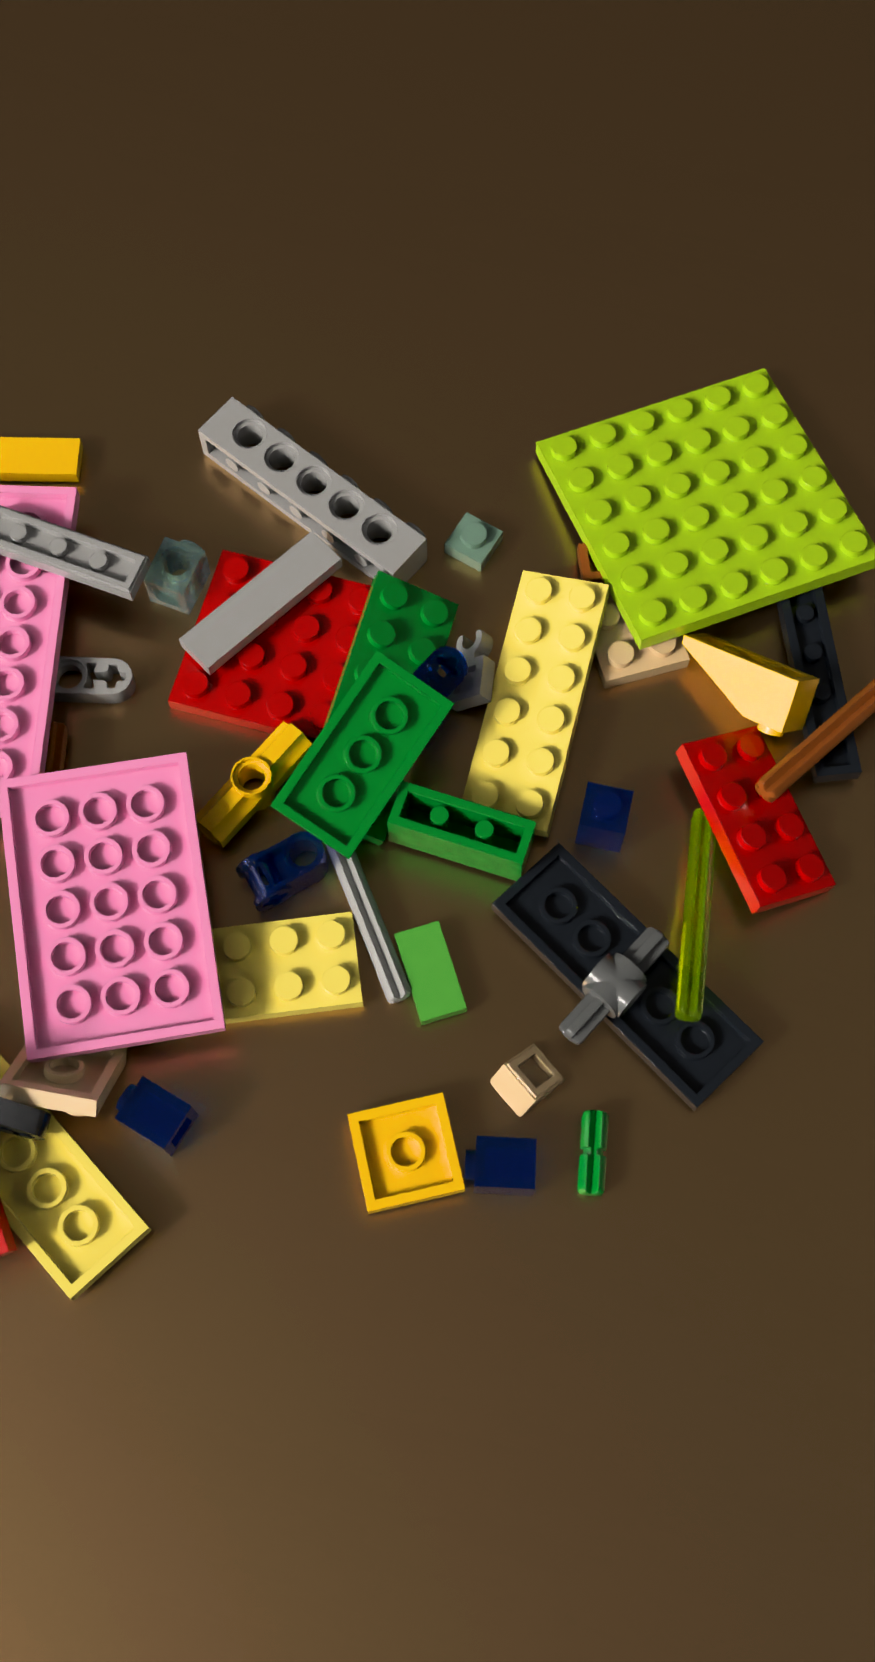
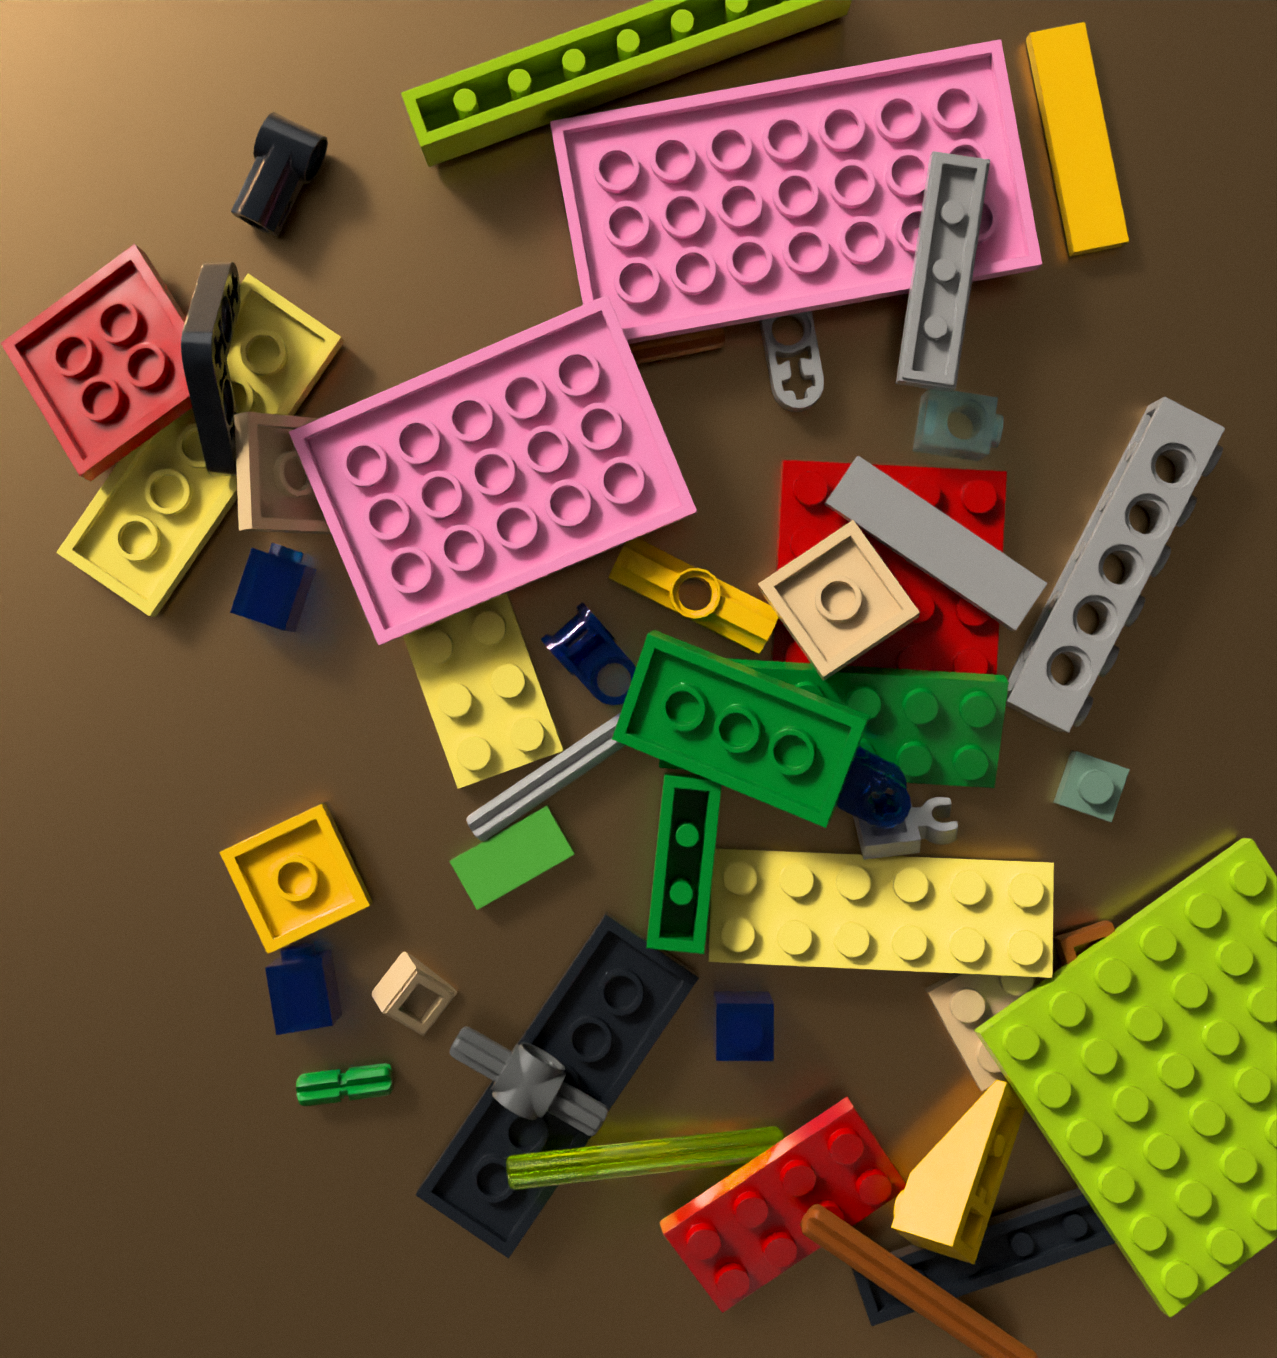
camera: 75 degrees right, 20 degrees up
none -> tan plate [758,520,920,681]

